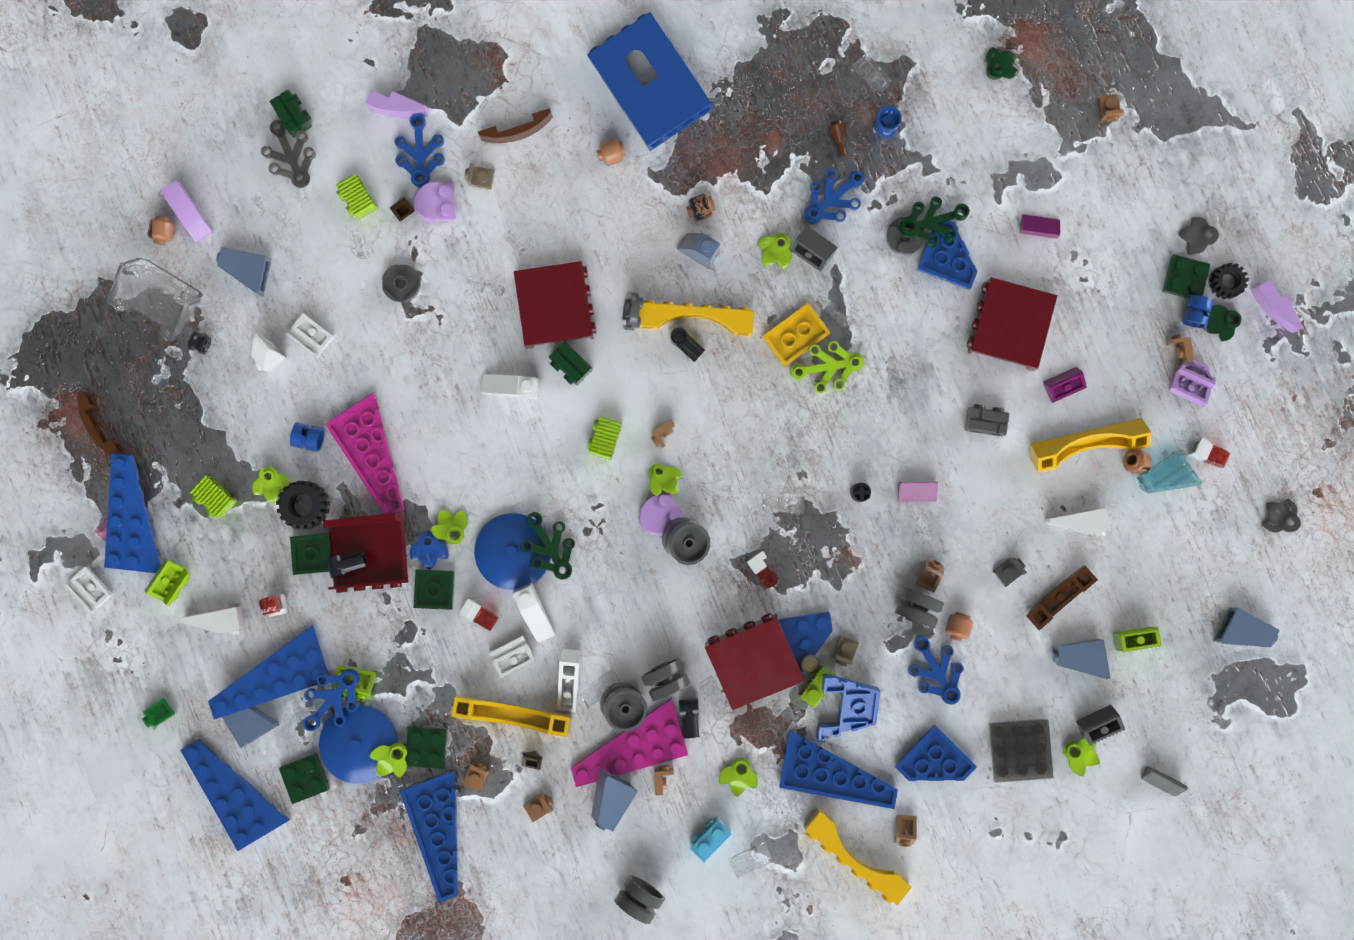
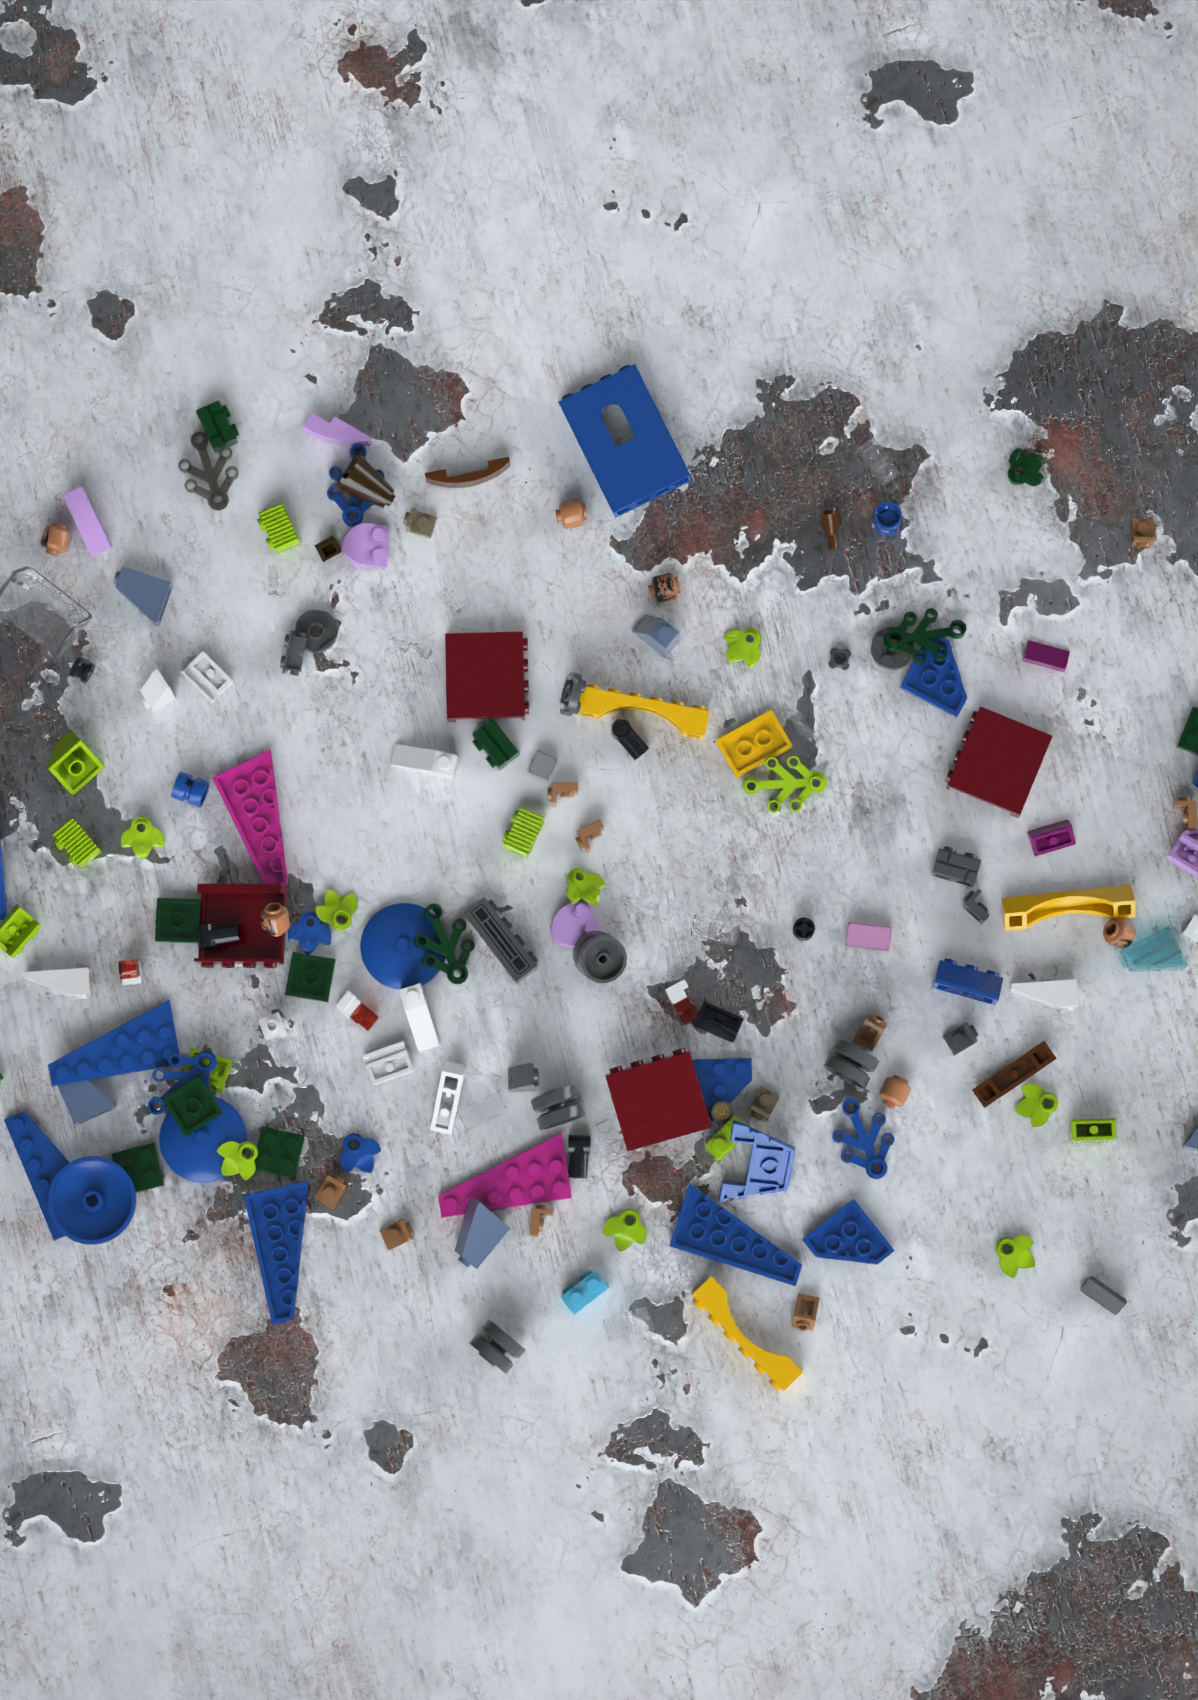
camera: 10 degrees right, 5 degrees down
black tyre [276,481,330,529] -> none
yellow arch [451,695,572,737] -> none
dark brown slope [522,751,542,770] -> none
dark grey wheel [600,682,647,732] -> none
dark grey brick [790,226,838,272] -> none
blue plant [804,169,864,224] -> none
clear smoke plate [989,719,1054,783] -> none
sand blue slope [1051,639,1111,679] -> none
dark grey brick [1076,705,1125,746] -> none
none -> lime slope [47,730,105,796]
none -> blue dish [48,1156,137,1245]
none -> dark green plate [162,1076,223,1137]
none -> white bracket [259,1012,290,1040]
none -> nougat head [260,903,290,937]
none -> dark grey hinge [280,630,308,676]
none -> dark brown cone [335,453,396,508]
none -> blue plate [340,1133,381,1173]
none -> dark grey brick [464,897,538,984]
none -> dark grey slope [508,1063,539,1092]
none -> slope [529,751,557,781]
none -> medium nougat bracket [547,782,578,807]
none -> black slope [694,1001,744,1043]
none -> dark grey plate [828,647,851,670]
none -> blue slope [932,958,1003,1005]
none -> dark grey bracket [963,889,989,925]
none -> lime plate [1015,1084,1058,1127]

